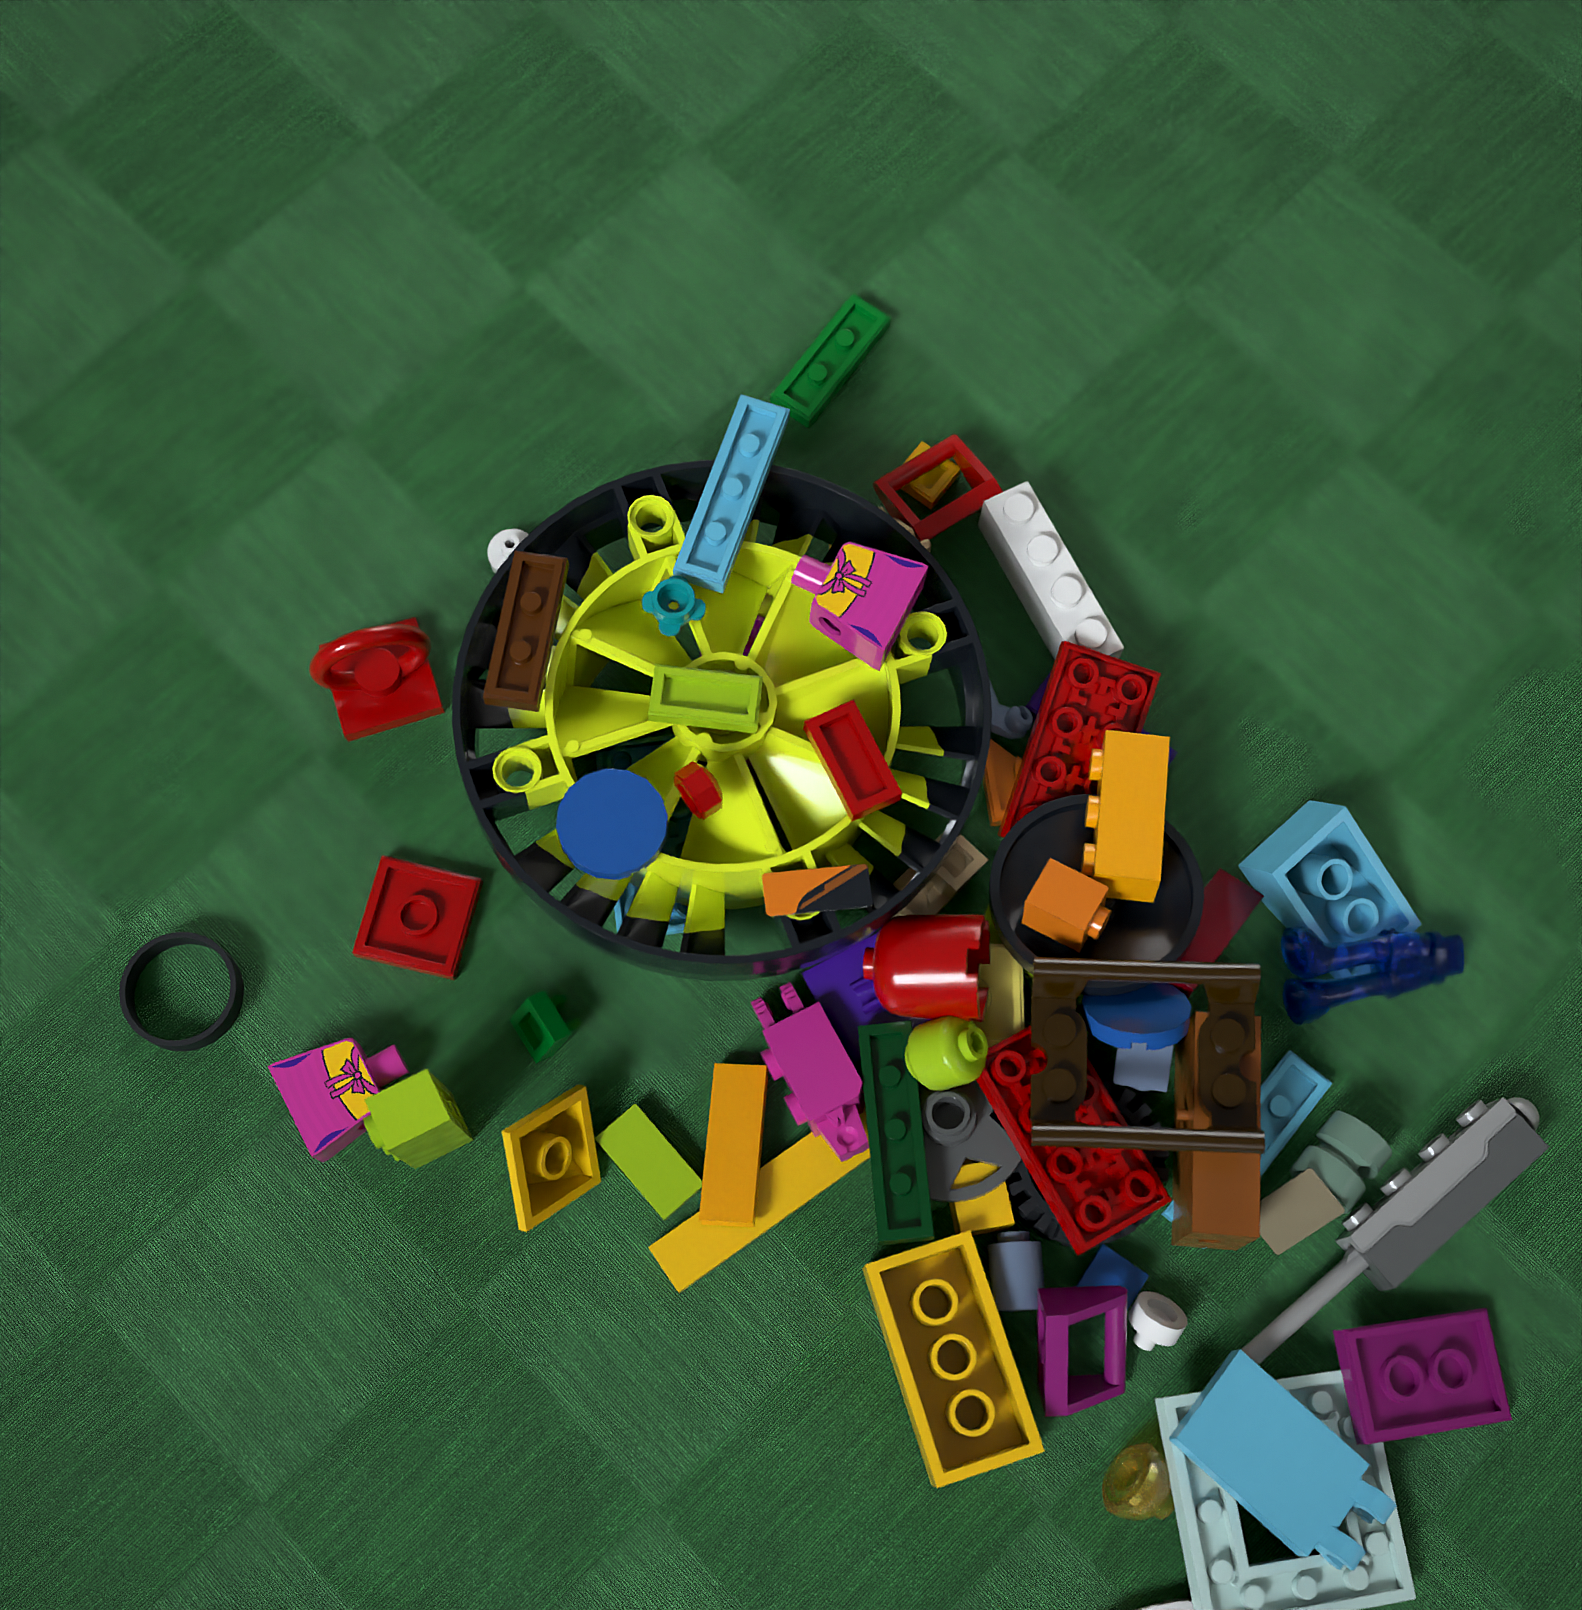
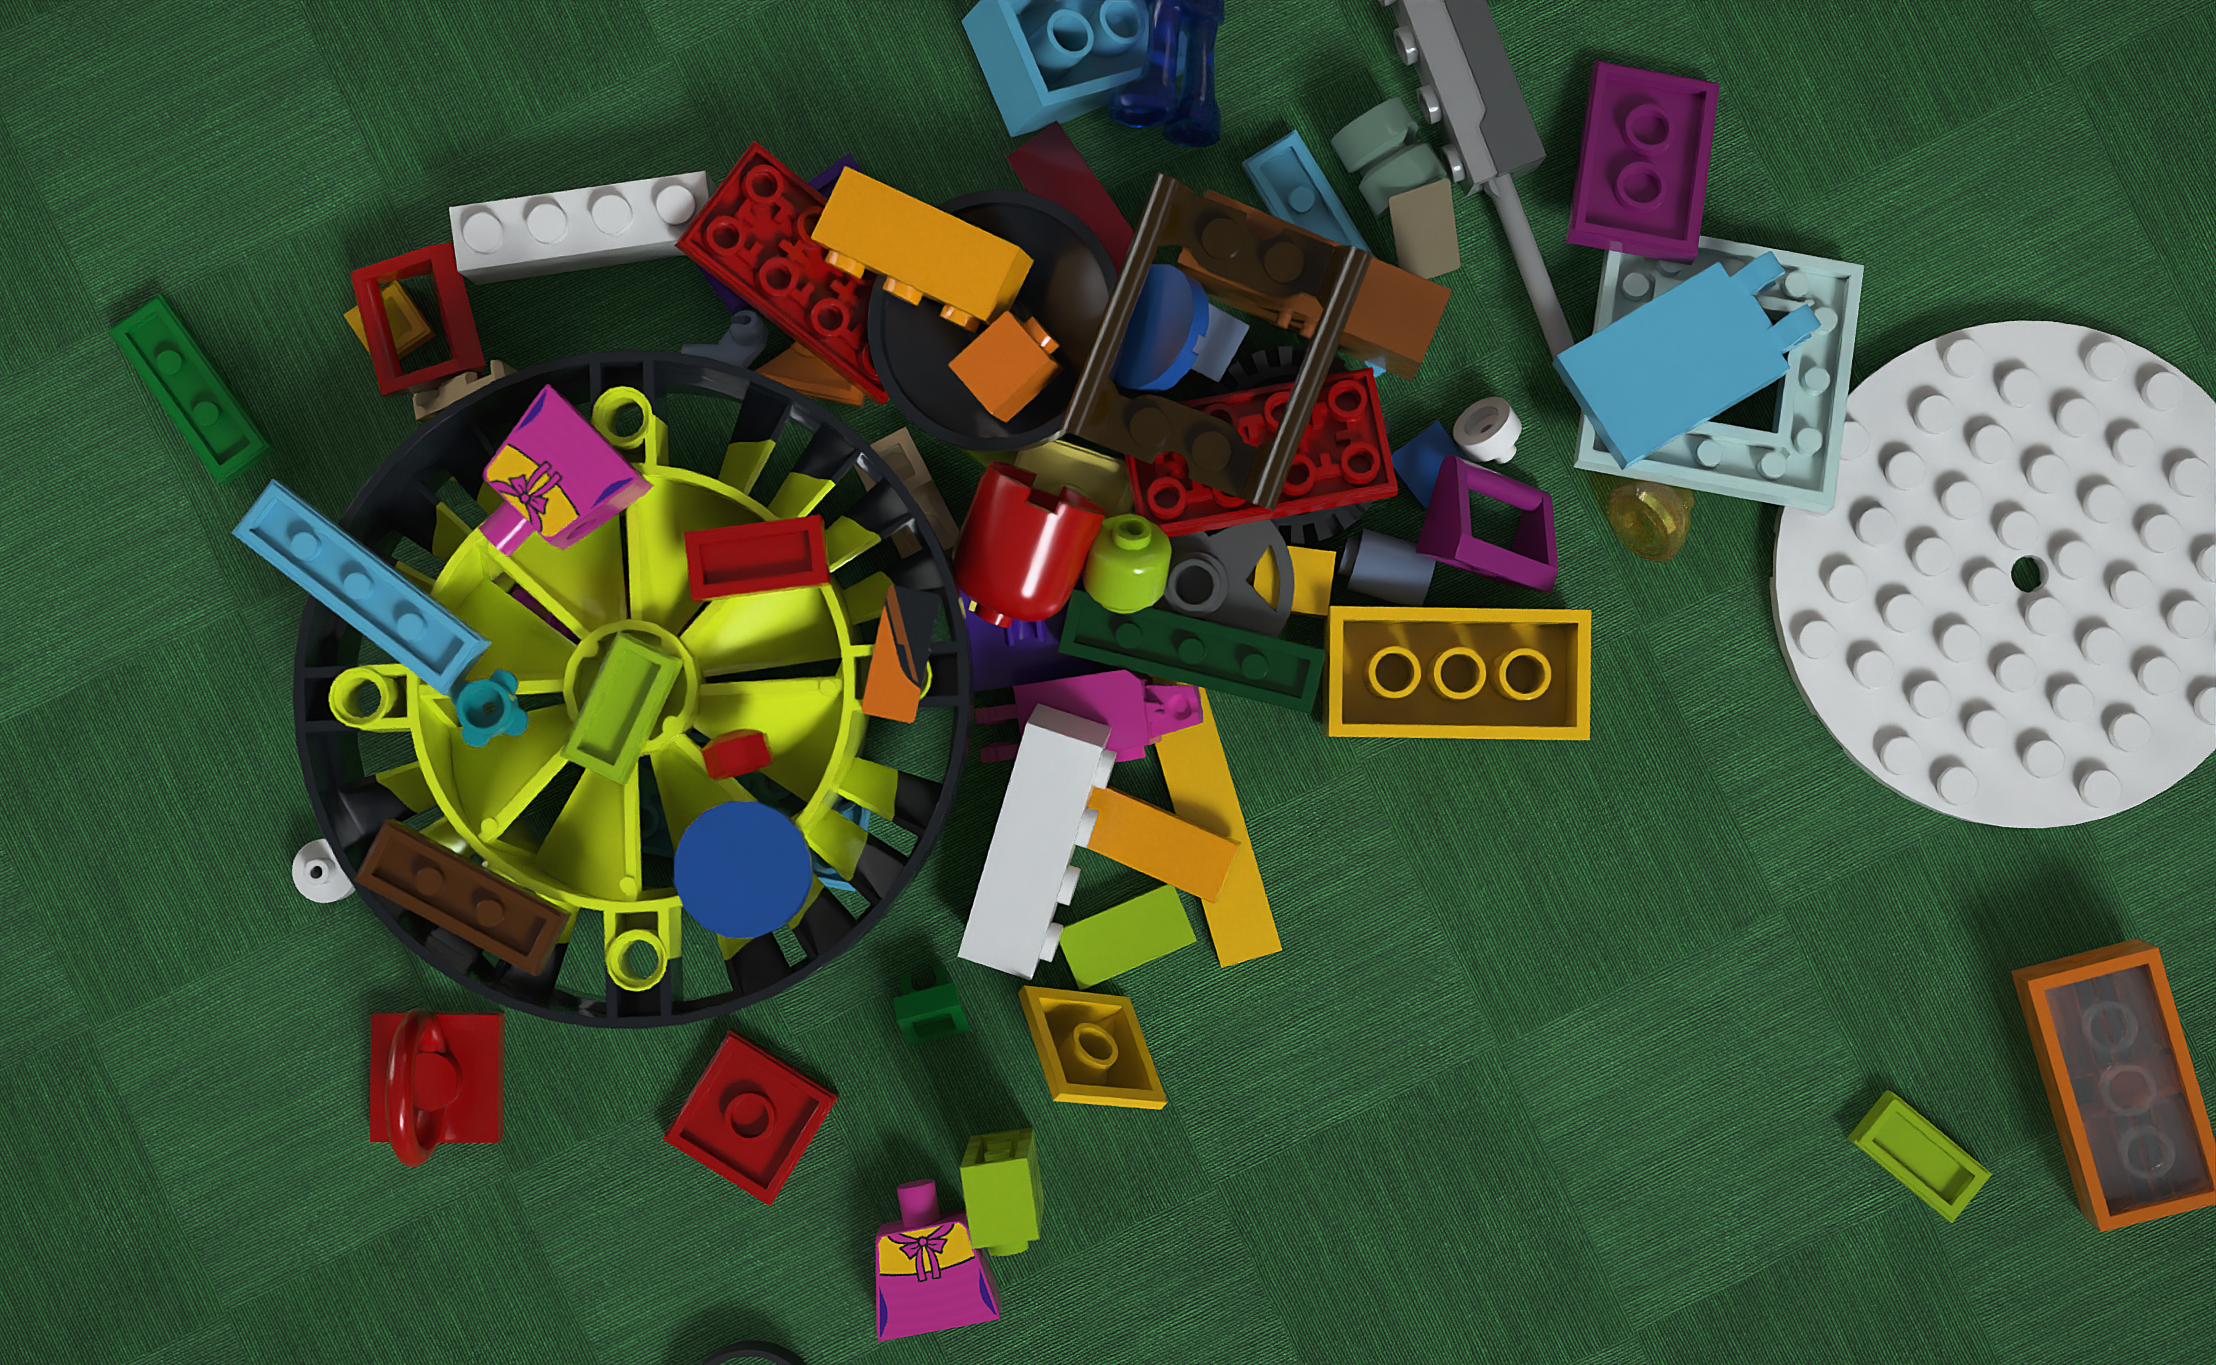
camera: 70 degrees left, 15 degrees up
none -> white brick [958,703,1117,980]

